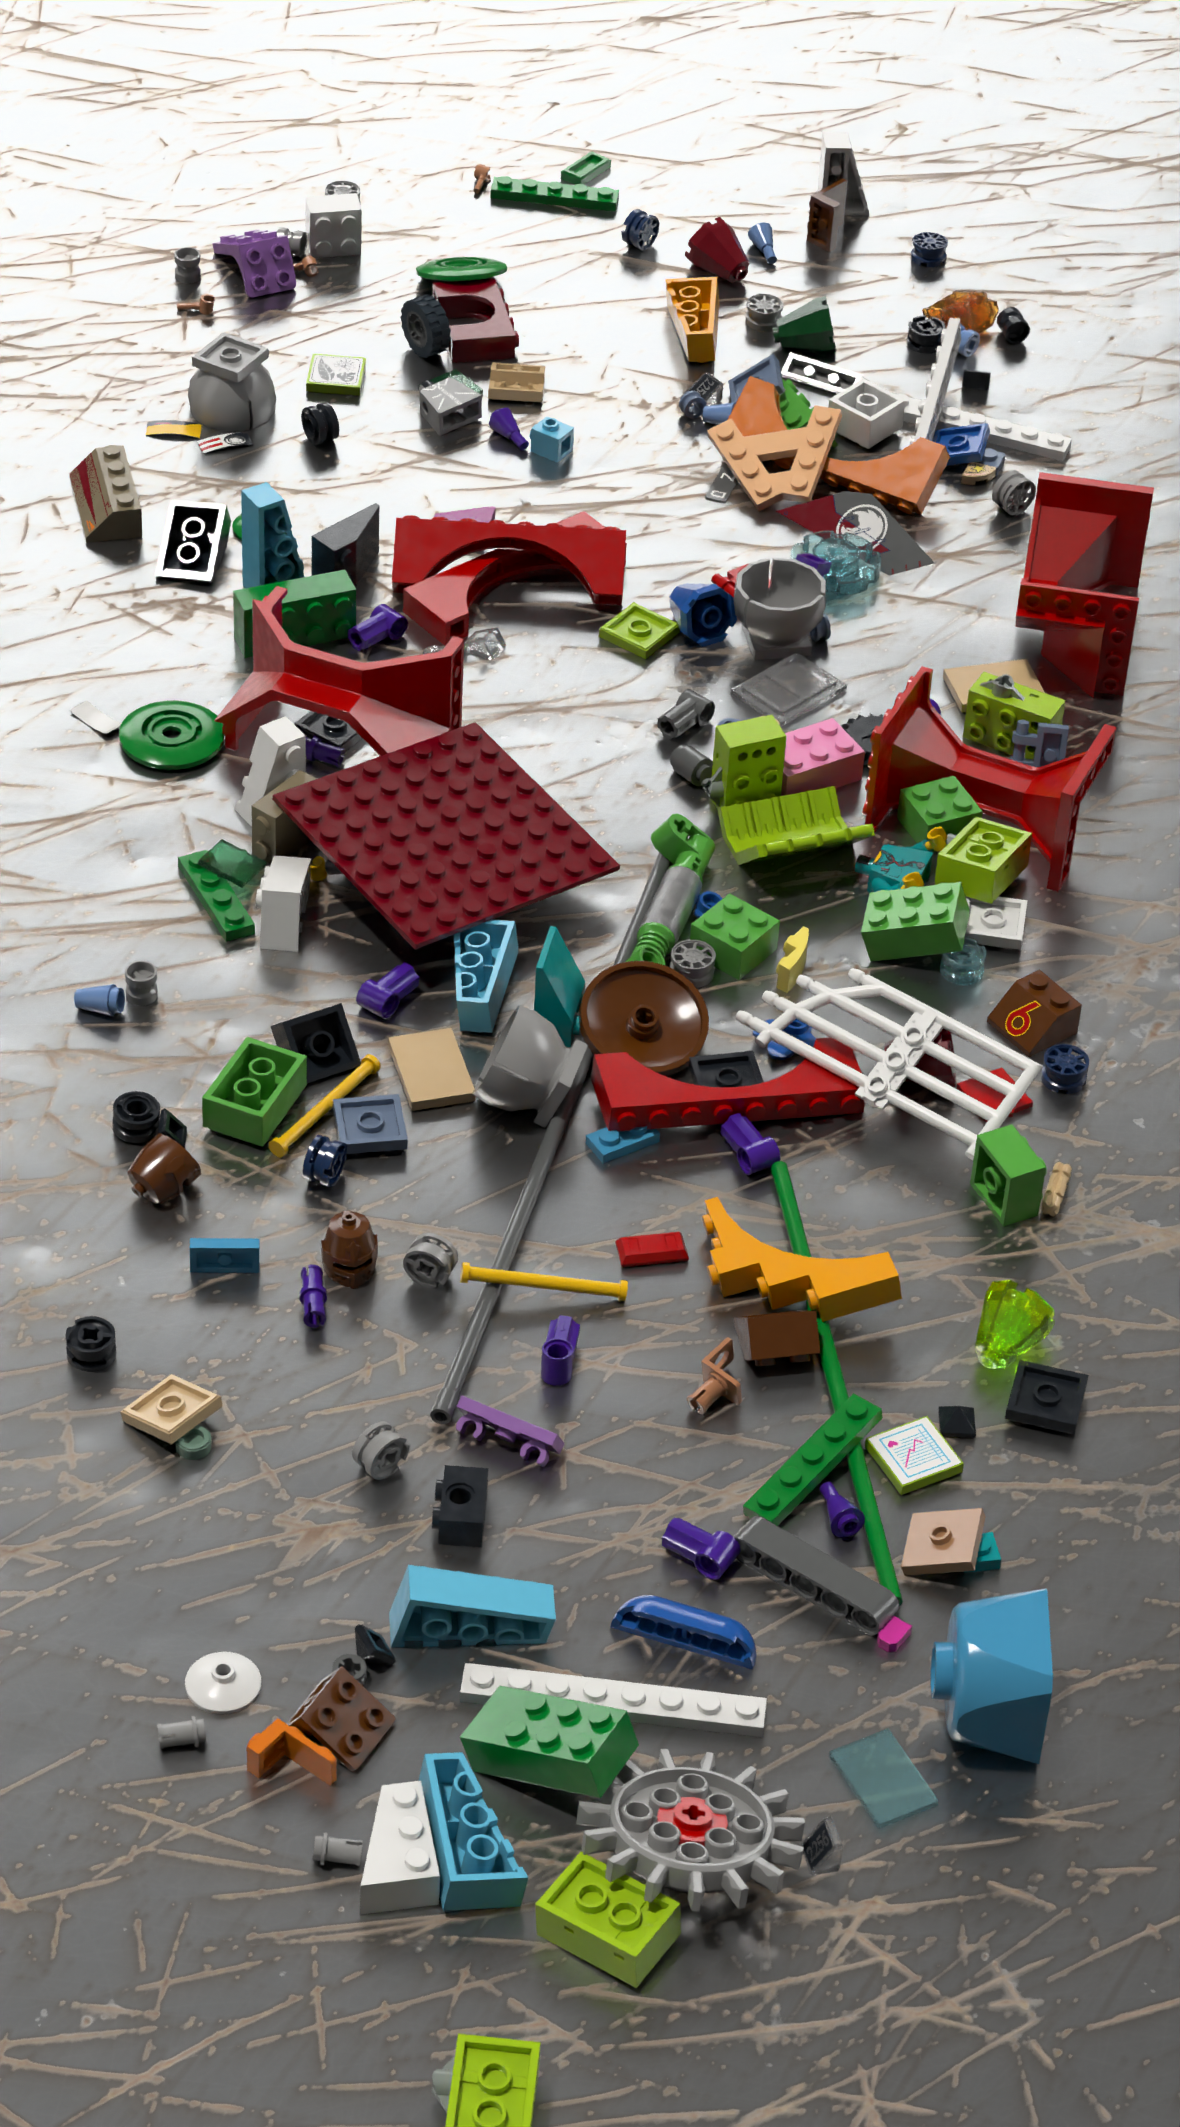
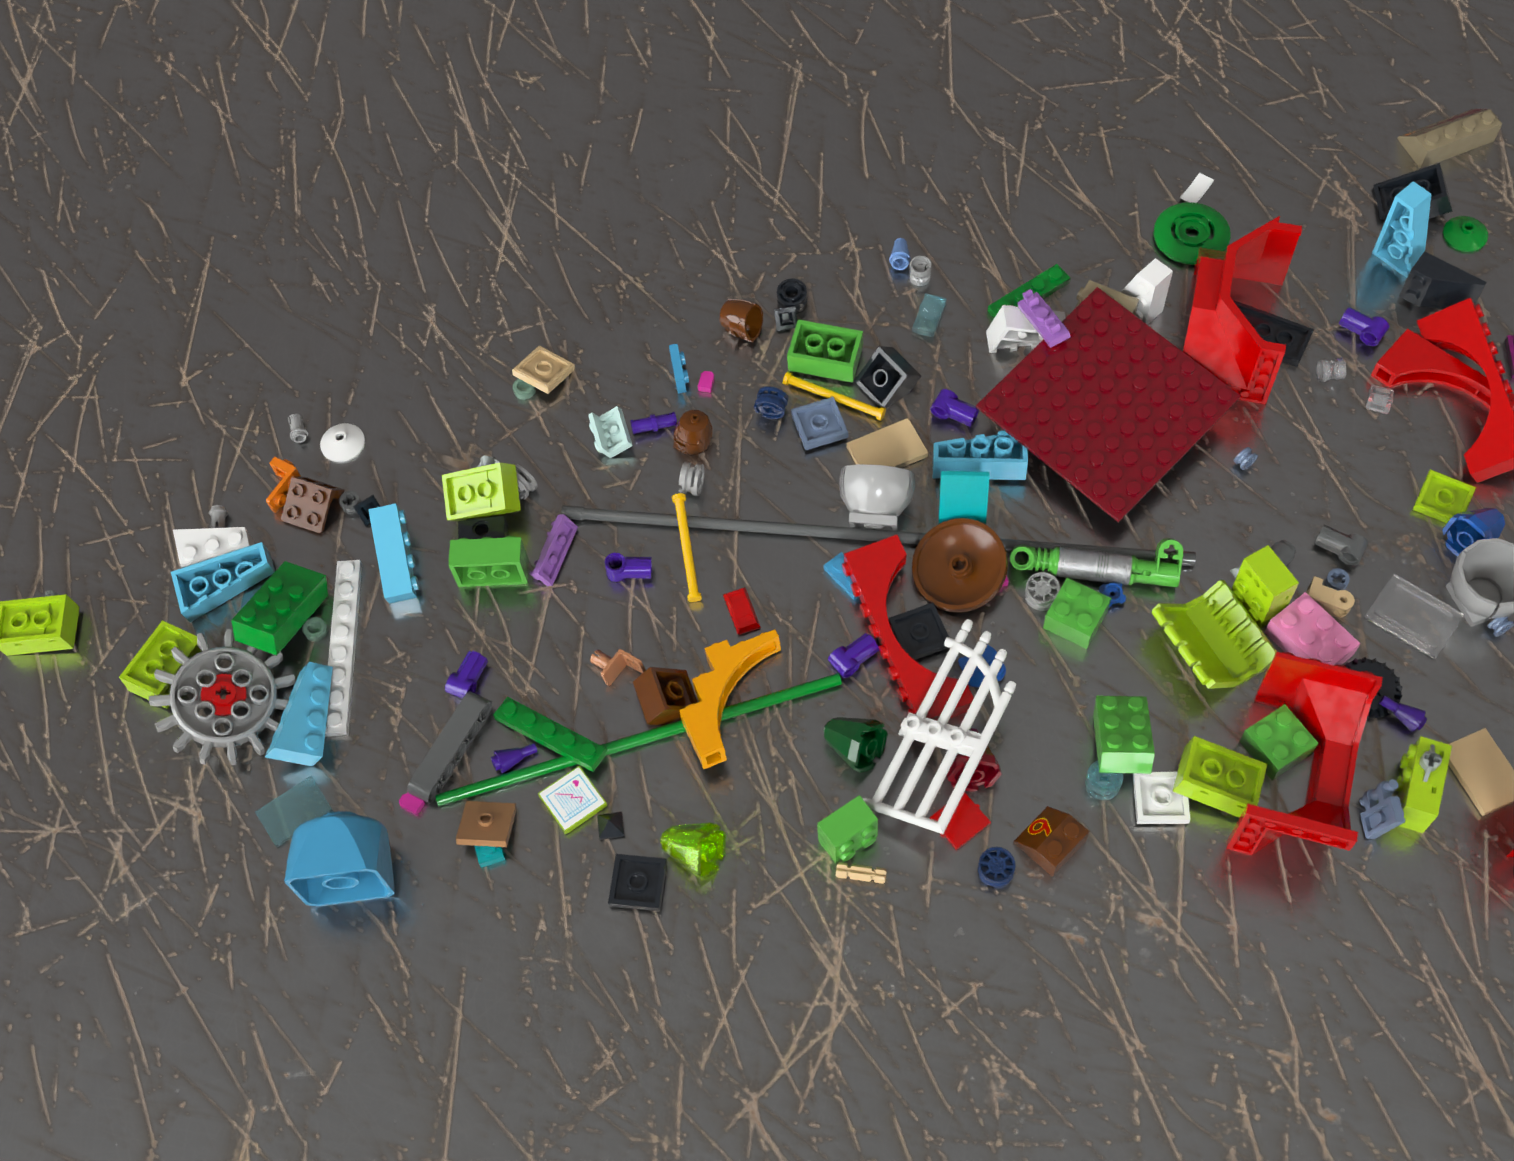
camera: 90 degrees right, 20 degrees up
black wheel [65,1316,116,1372] -> none
clear green piece [198,839,266,888] -> none
green brick [233,570,356,658] -> none
blue brick [610,1595,756,1670] -> none
light yellow slope [776,926,809,993] -> none
slope [802,1816,843,1876] -> none
teal torso [855,826,948,894] -> none
none -> medium azure wedge [265,662,333,766]
none -> lime piece [442,456,521,522]
none -> bright green brick [449,536,529,587]
none -> light aqua bracket [588,406,633,458]
none -> dark pink piece [697,371,715,393]
none -> dark green cone [823,717,888,773]
none -> clear light blue tile [912,293,947,337]
none -> medium lavender plate [1017,289,1070,348]
none -> sand blue bush [1234,447,1258,470]

